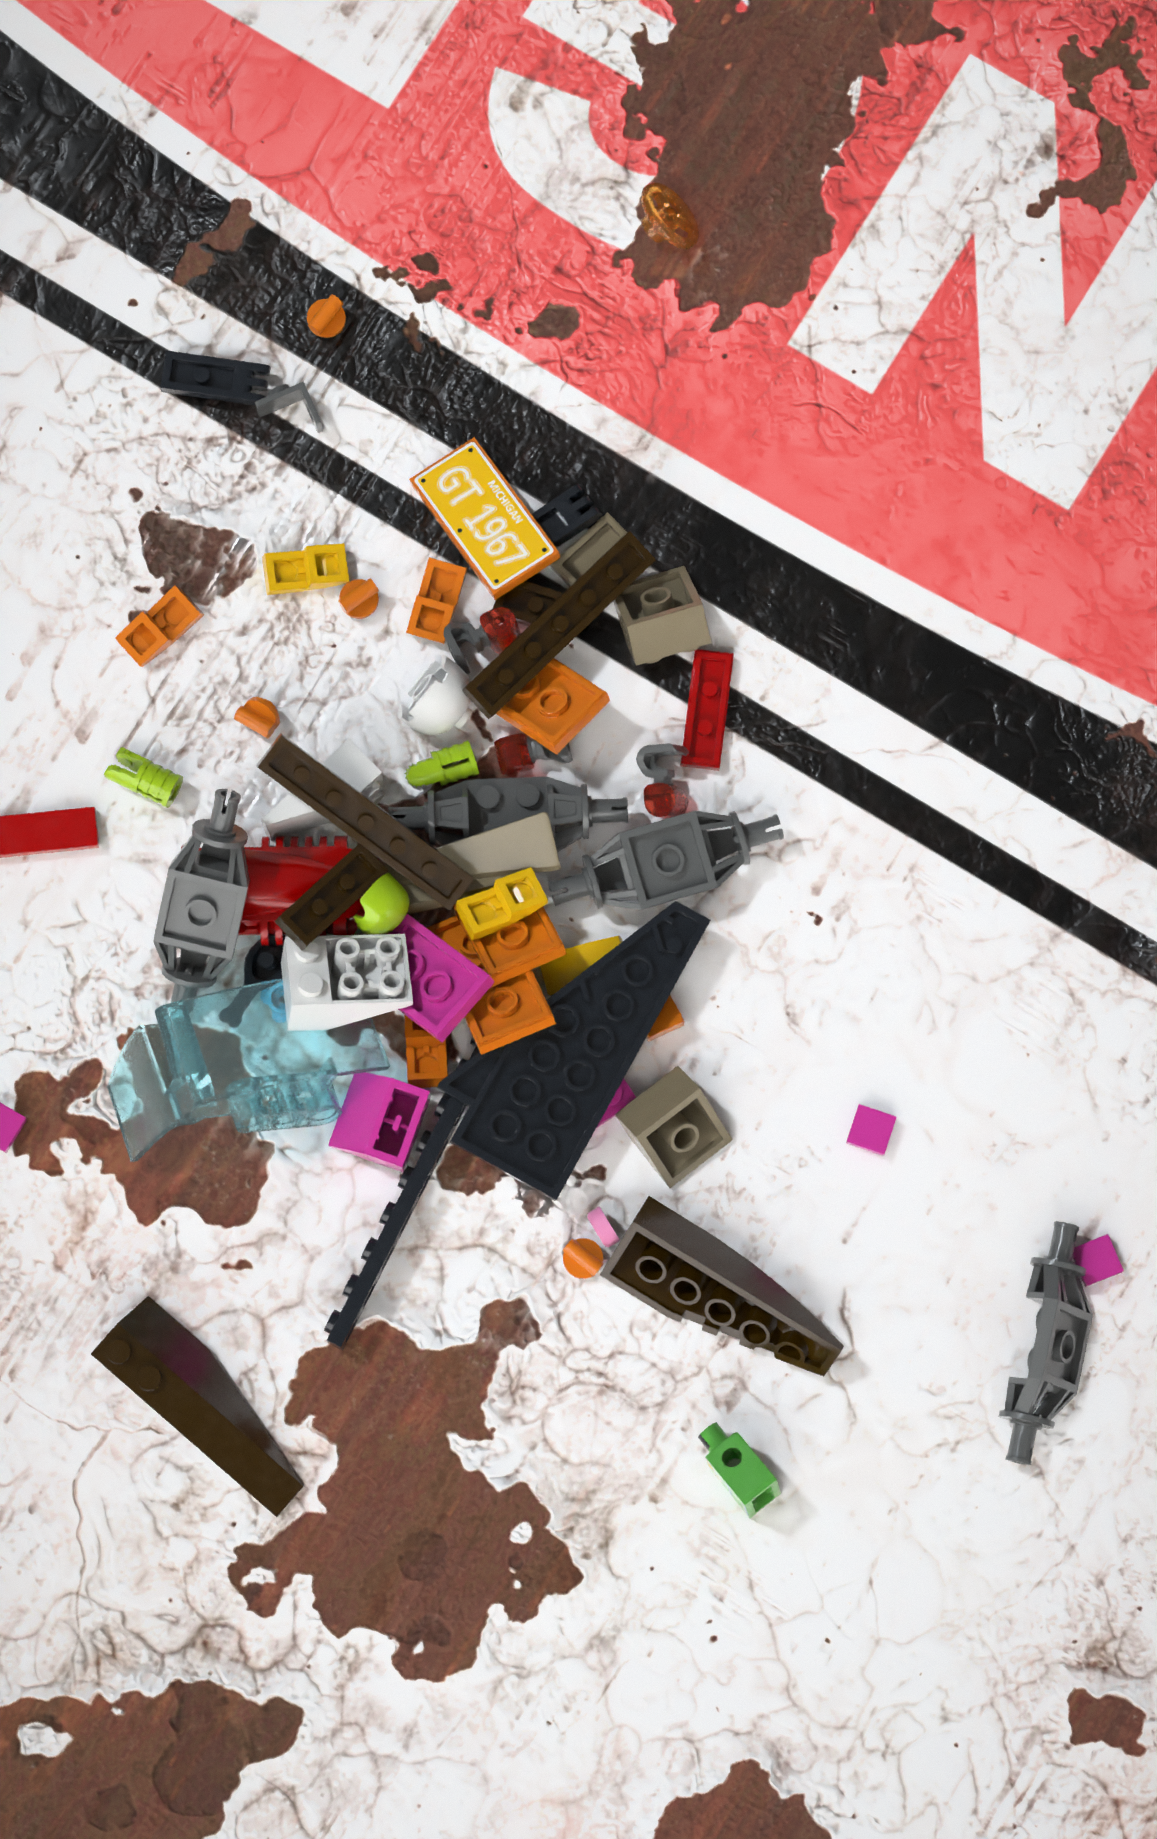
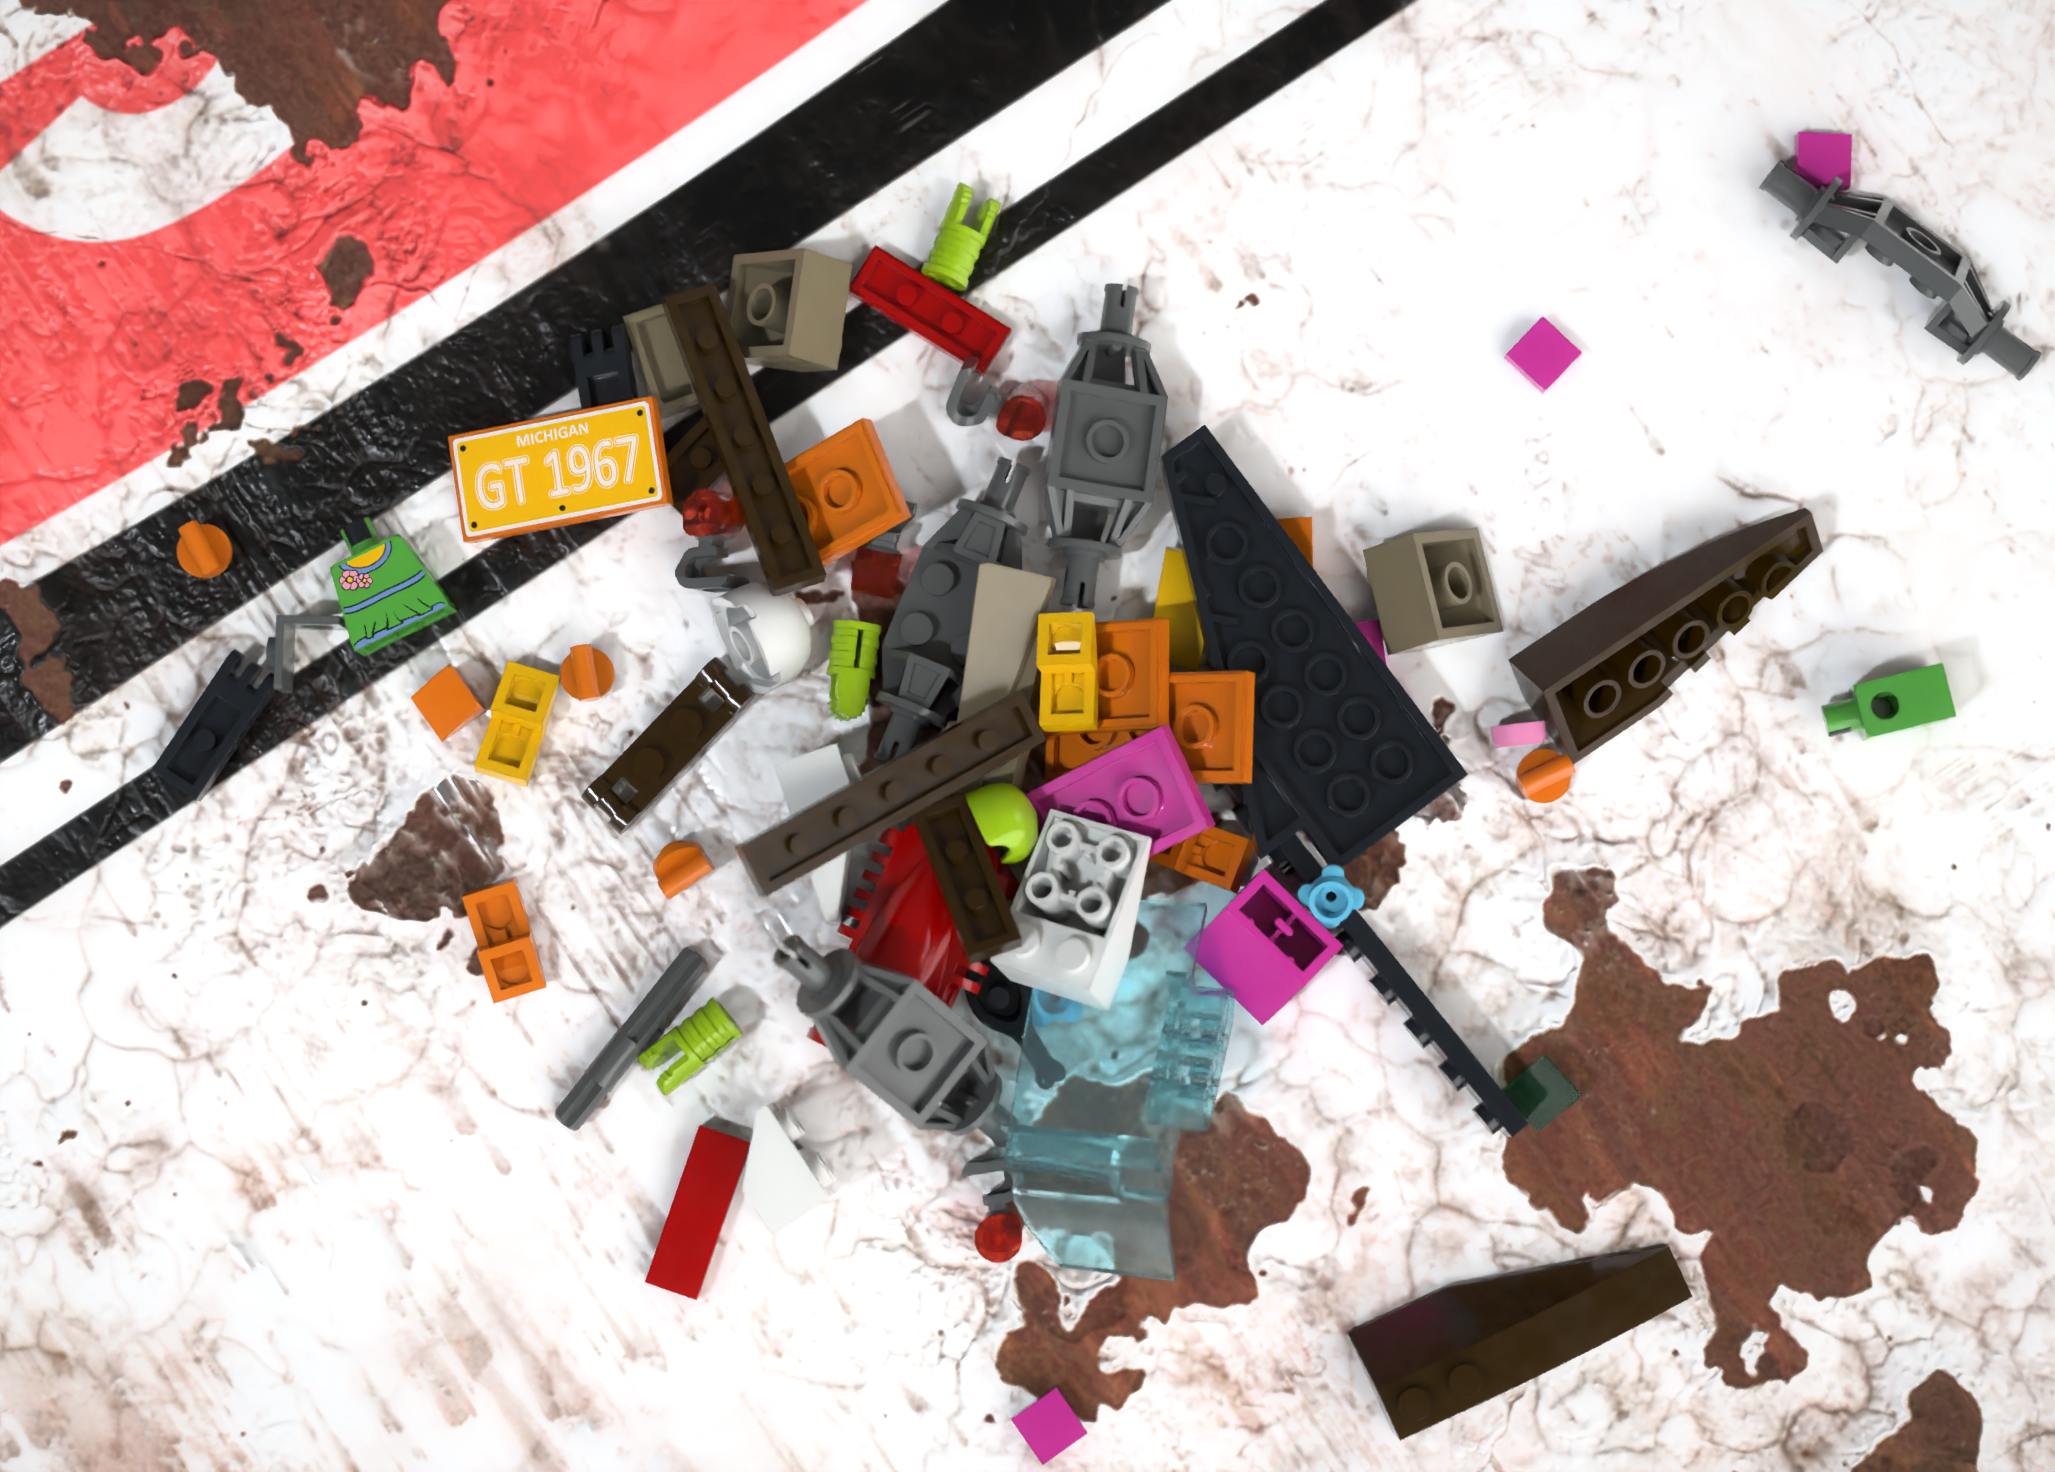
camera: 65 degrees left, 5 degrees up
orange slope [406,557,468,644] -> none
clear orange piece [641,182,699,249] -> none
none -> bright green torso [330,517,457,657]
none -> orange slope [410,663,487,742]
none -> dark grey axle [555,947,708,1131]
none -> dark brown plate [581,657,756,835]
none -> white slope [742,1102,837,1236]
none -> lime hinge [921,182,1001,291]
none -> leg [960,1157,1024,1263]
none -> medium azure plate [1298,864,1364,928]
none -> clear green slope [1502,1054,1582,1132]

